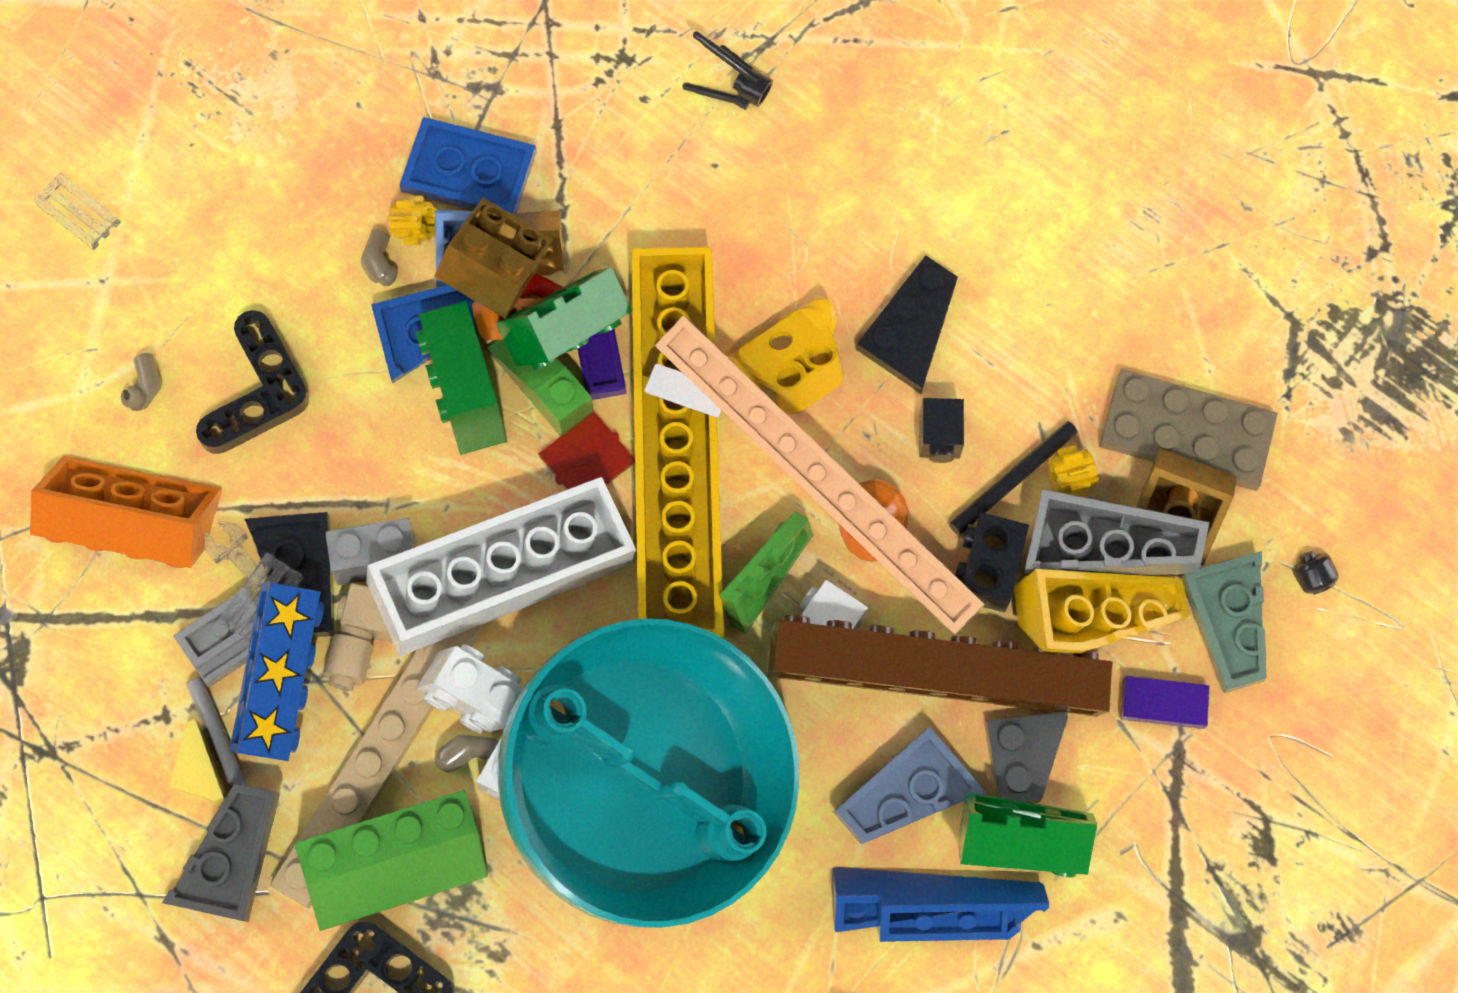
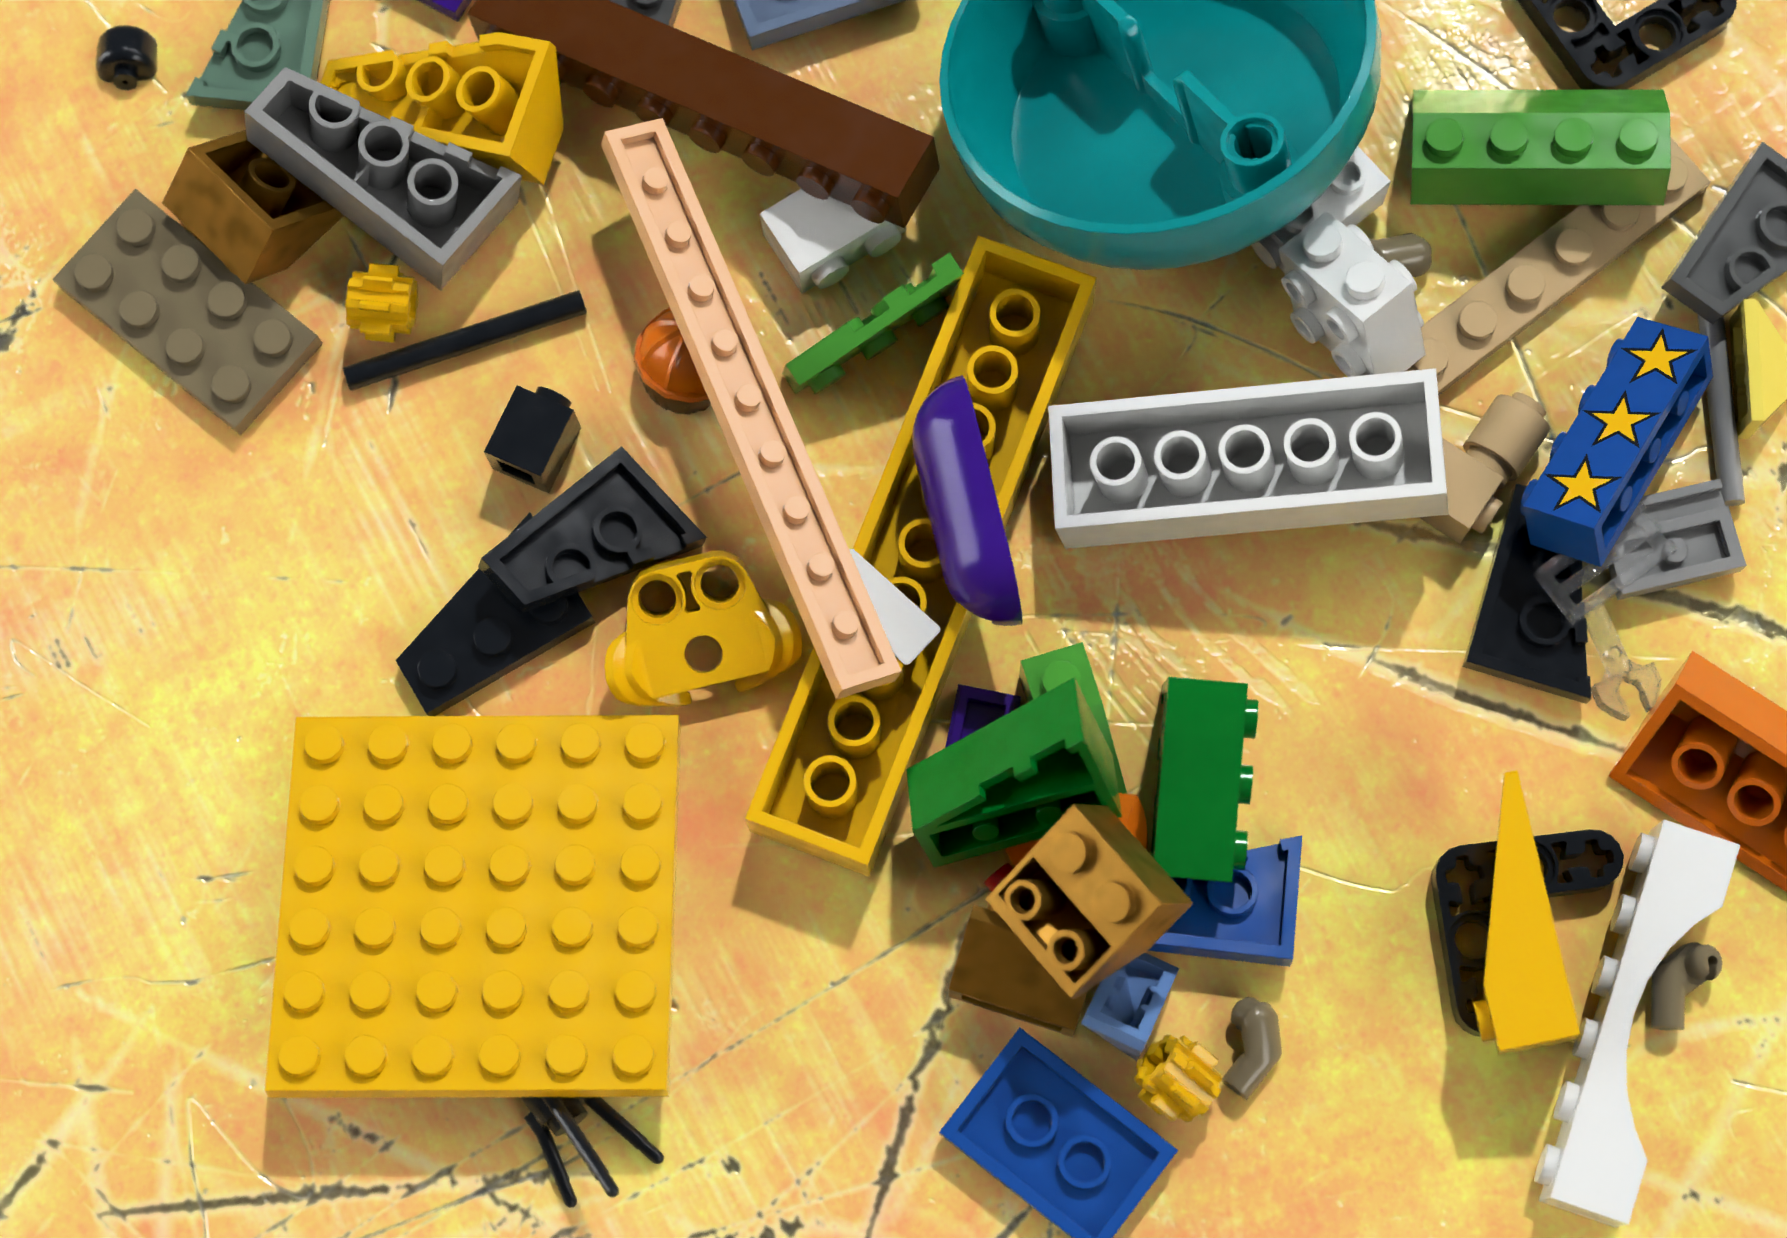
camera: 150 degrees left, 5 degrees up
light grey brick [326,518,416,585] -> none
clear red piece [538,412,635,490] -> none
black brick [955,512,1029,613] -> none
none -> yellow plate [265,715,681,1098]
none -> black wing [478,446,707,613]
none -> dark purple brick [912,375,1022,626]
none -> yellow wedge [1473,770,1580,1054]
none -> white arch [1535,819,1740,1228]

